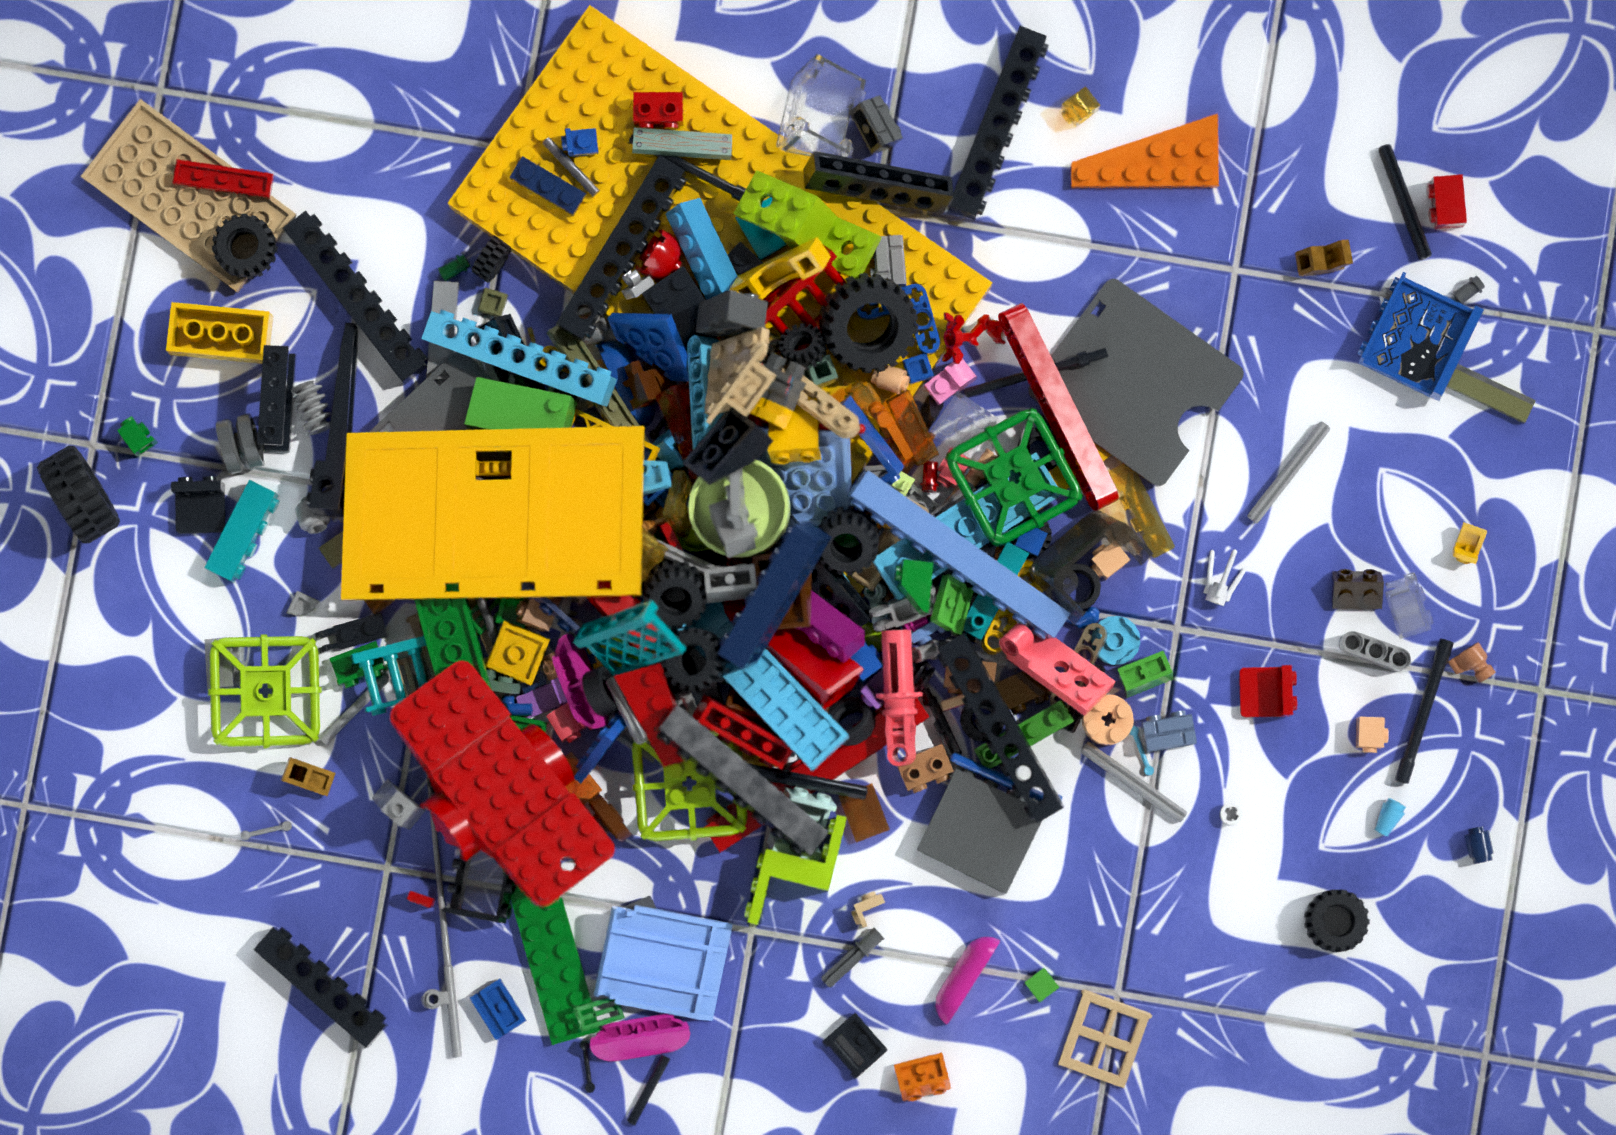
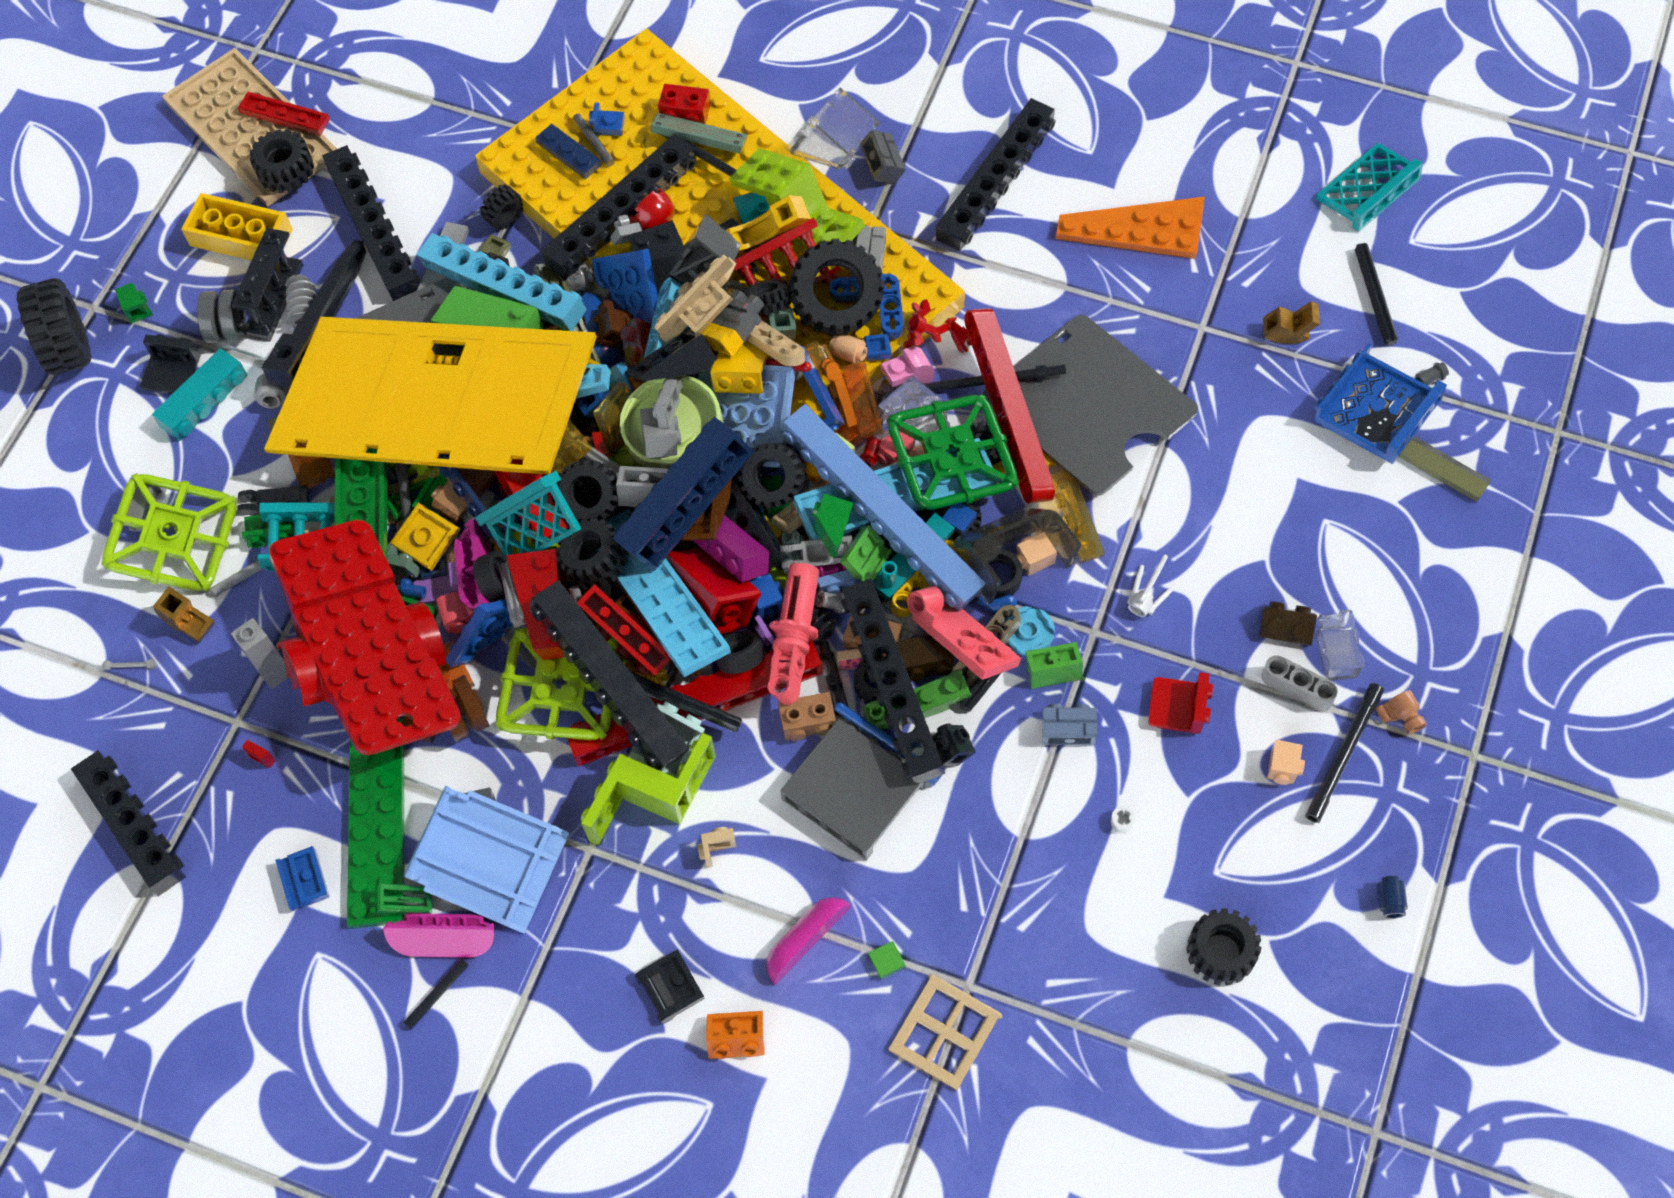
camera: 10 degrees right, 20 degrees down
light grey tile [287,591,320,616] -> none
light grey piece [421,773,462,1058] -> none
dark green pin [438,254,471,282] -> none
clear window [442,850,517,924] -> none
black hinge [580,1040,595,1093] -> none
dark azure brick [665,198,737,300] -> none
black brick [803,151,954,214] -> none
dark grey axle [821,927,885,987] -> none
clear orange plate [838,783,890,843] -> none
clear yellow brick [1061,86,1100,127] -> none
light grey axle [1081,742,1187,822] -> none
light nougat brick [1082,694,1133,746] -> none
medium azure hinge [1130,726,1154,776] -> none
light grey axle [1247,421,1331,523] -> none
medium azure cone [1374,797,1406,837] -> none
red brick [1426,174,1467,229] -> none
yellow bracket [1453,522,1487,564] -> none
none -> black brick [932,723,976,766]
none -> teal fence [1316,143,1423,232]

